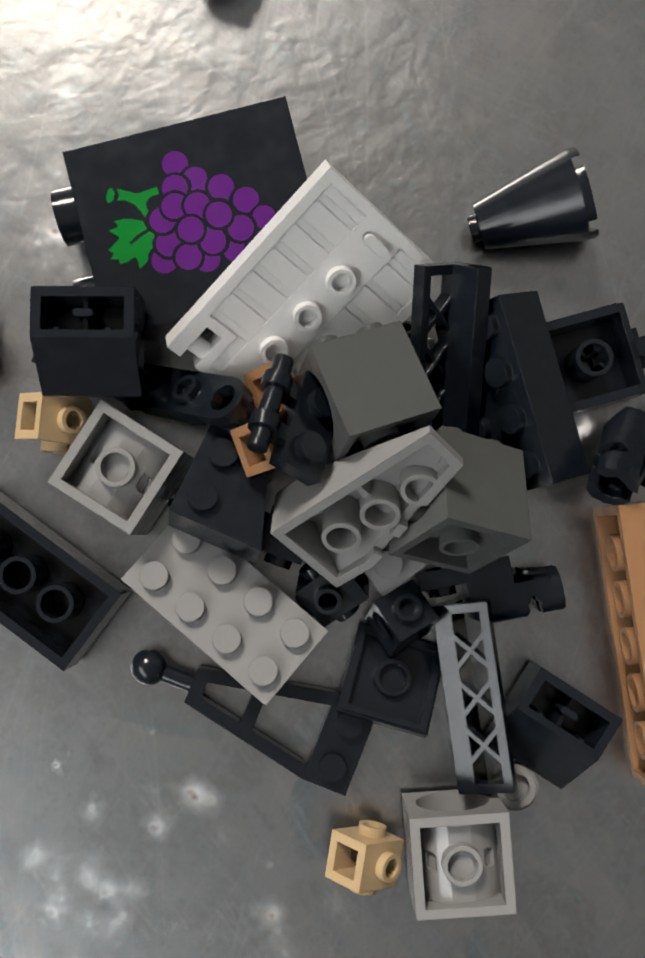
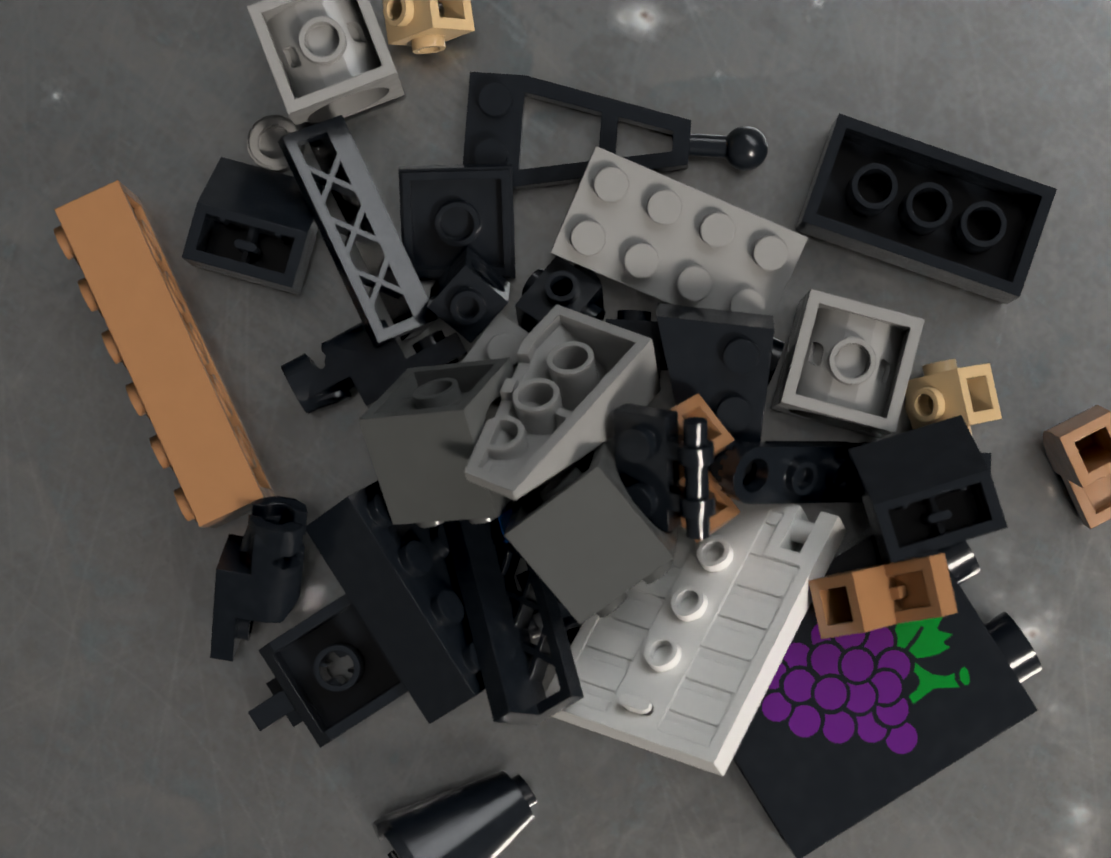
camera: 165 degrees right, 0 degrees up
none -> medium nougat brick [808,553,958,639]

